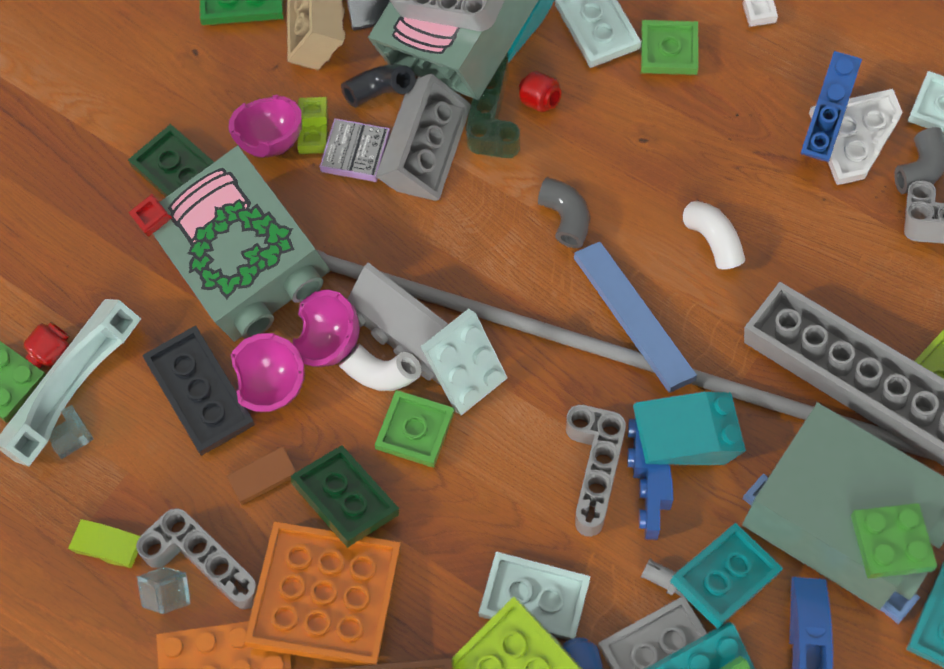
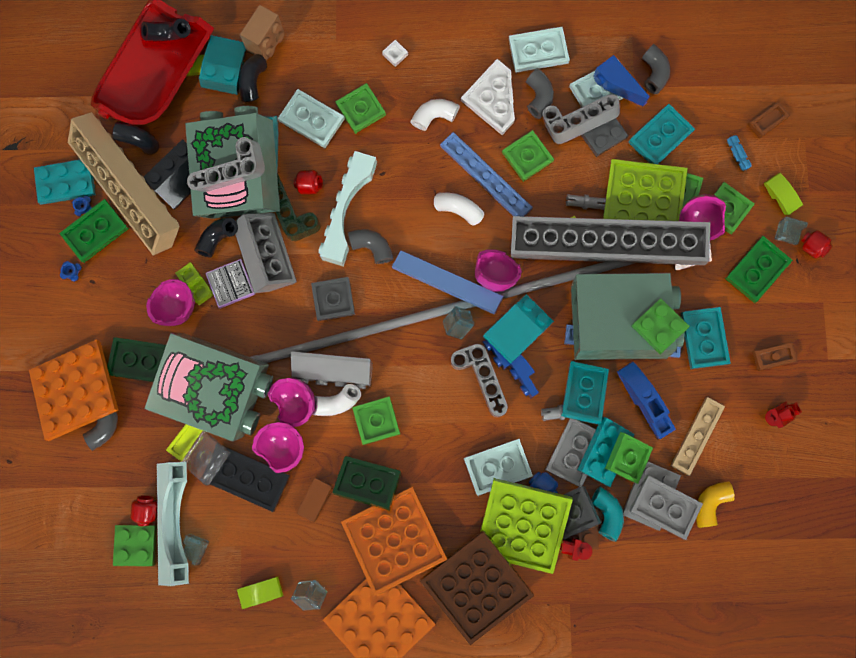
camera: 35 degrees left, 15 degrees up
red tile [128,194,172,237] -> none
light grey beam [136,508,258,610] -> none
light aqua plate [420,309,508,415] -> none
blue slope [800,51,862,162] -> none
none -> orange plate [29,339,119,441]
none -> blue plate [60,261,81,282]
none -> dark grey cylinder [83,412,118,451]
none -> neon yellow tile [166,424,206,462]
none -> clear tile [182,431,231,485]
none -> dark grey plate [311,277,355,321]
none -> light aqua arch [319,151,377,267]
none -> white cylinder [410,99,460,131]
none -> medium blue tile [440,132,533,217]
none -> clear light blue panel [443,306,475,339]
none -> dark pink cylinder [475,249,522,292]
none -> bright green plate [502,130,554,182]
none -> light grey pin [566,194,605,210]

